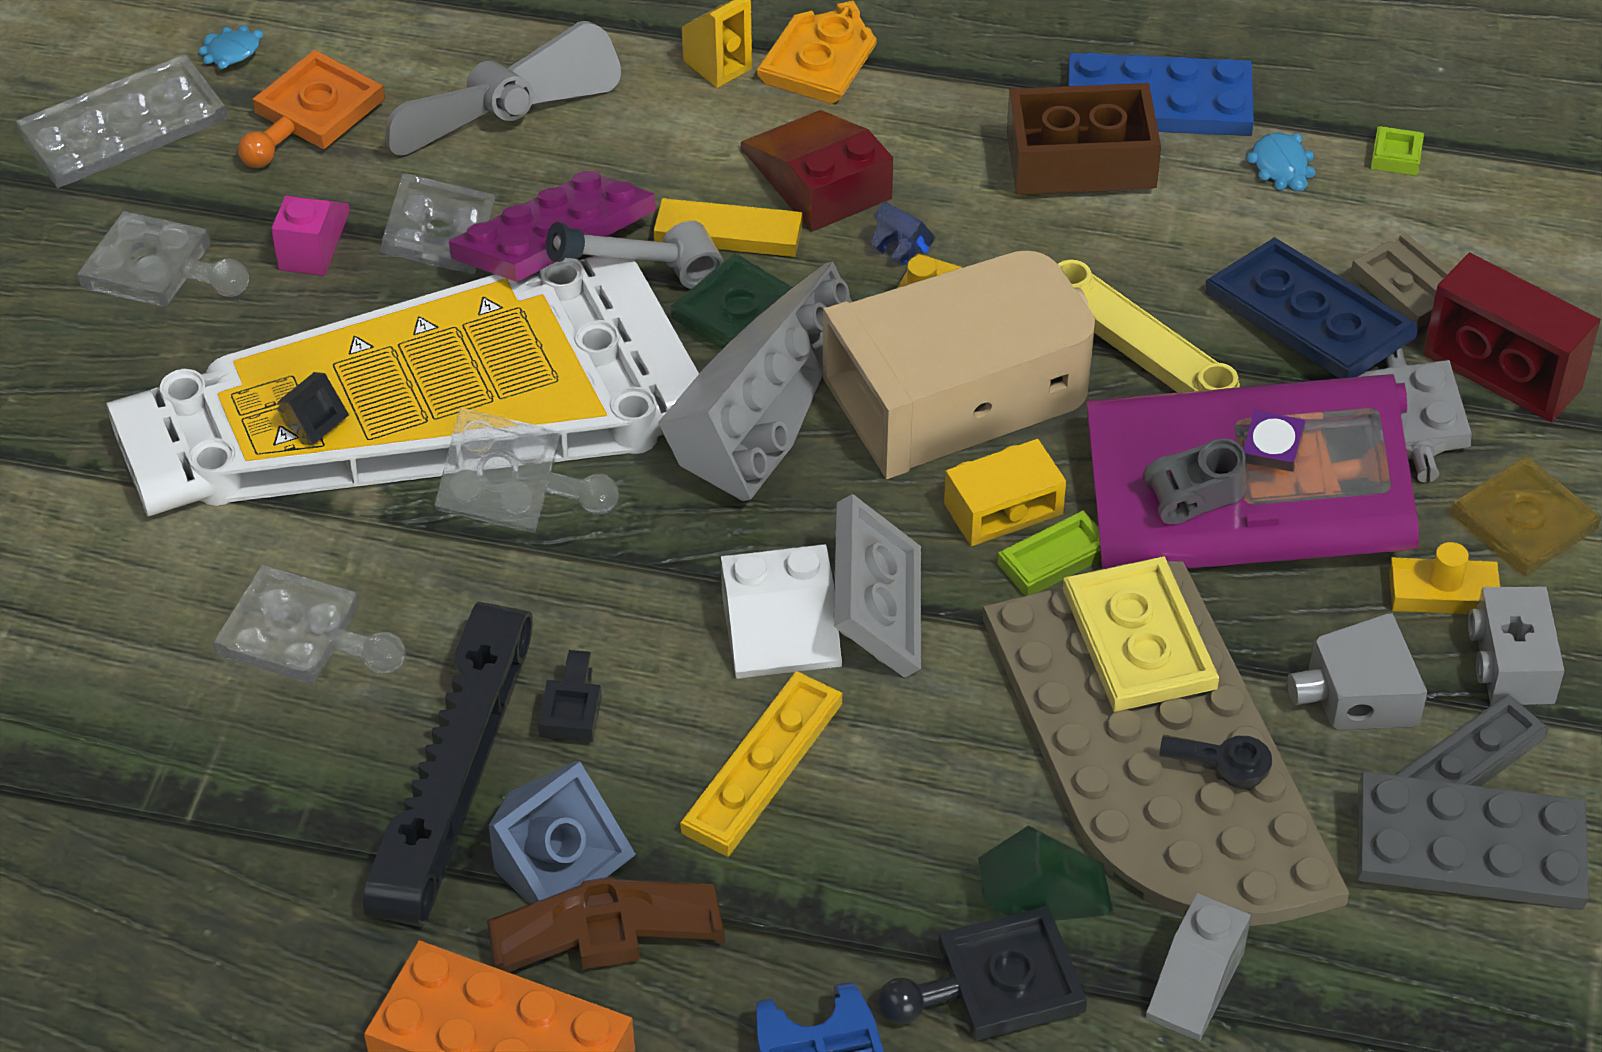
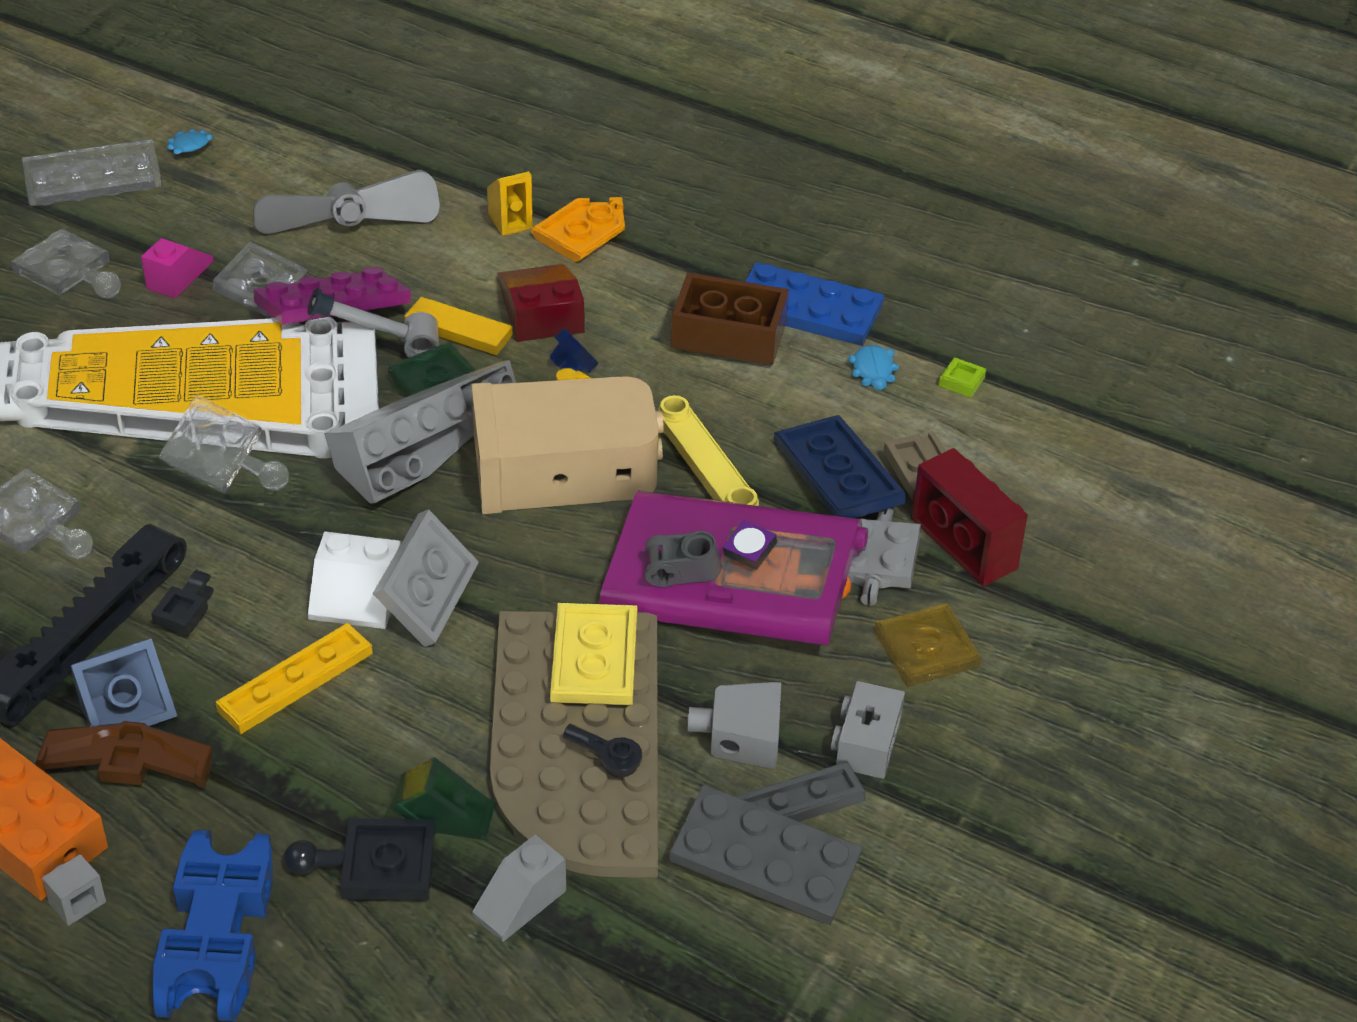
camera: 15 degrees right, 5 degrees down
orange plate [238,49,385,169] -> none
black tile [277,372,349,445] -> none
yellow brick [944,439,1066,547] -> none
lime tile [997,510,1102,596] -> none
yellow tile [1389,542,1500,614] -> none

